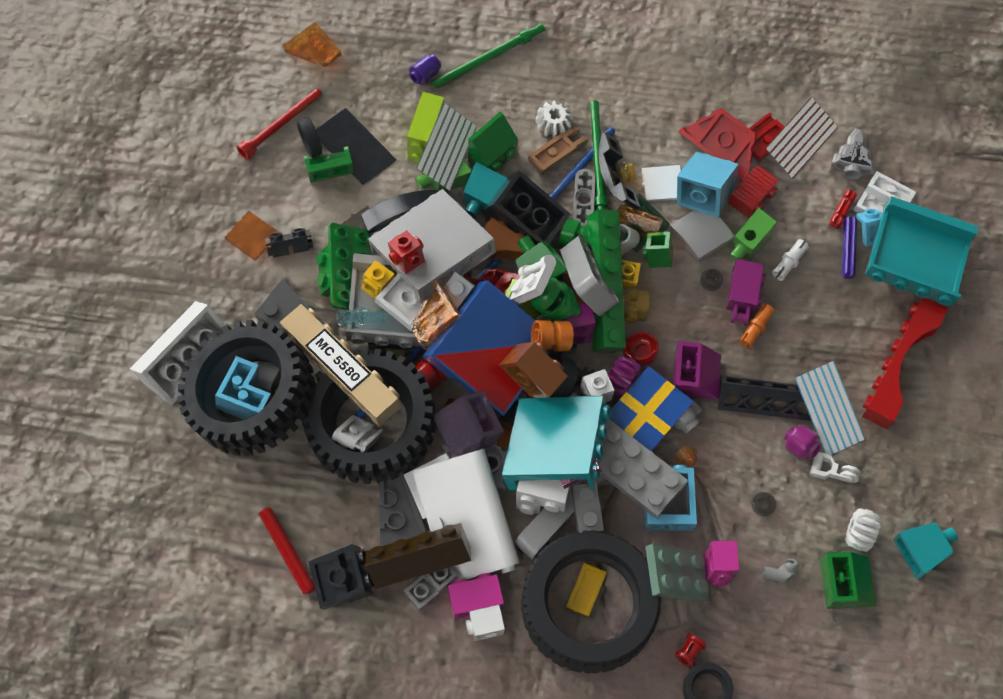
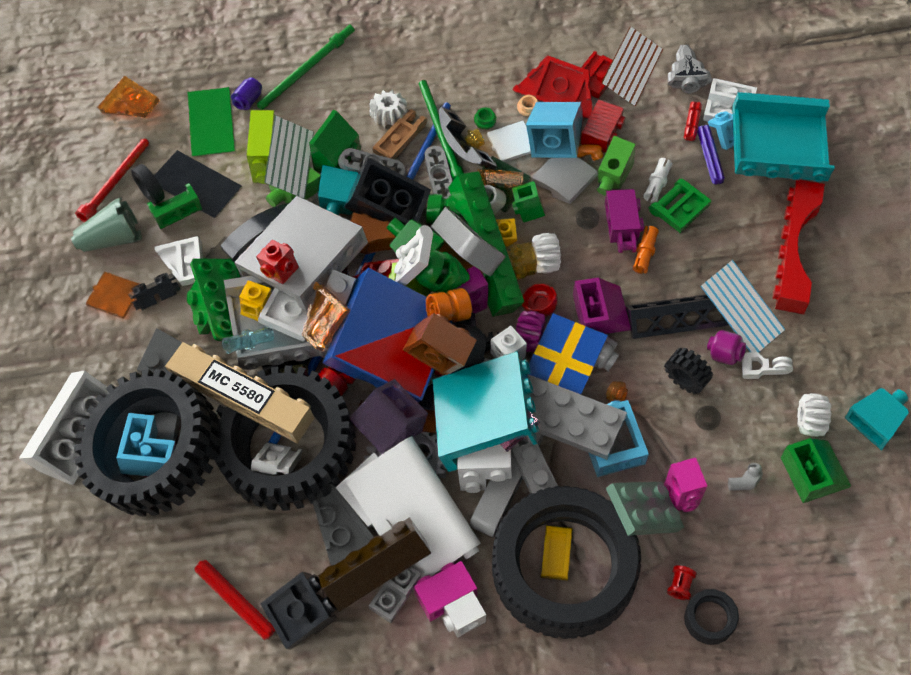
camera: 10 degrees left, 5 degrees down
none -> sand green cone [71,197,142,252]
none -> white wing [155,236,203,286]
none -> green sticker [187,87,235,156]
none -> light grey beam [338,148,405,175]
none -> green plate [474,107,496,129]
none -> light nougat plate [517,95,538,117]
none -> white gear [531,233,561,274]
none -> orange arm [577,144,604,161]
none -> green plate [648,178,712,233]
none -> black tyre [664,348,713,394]

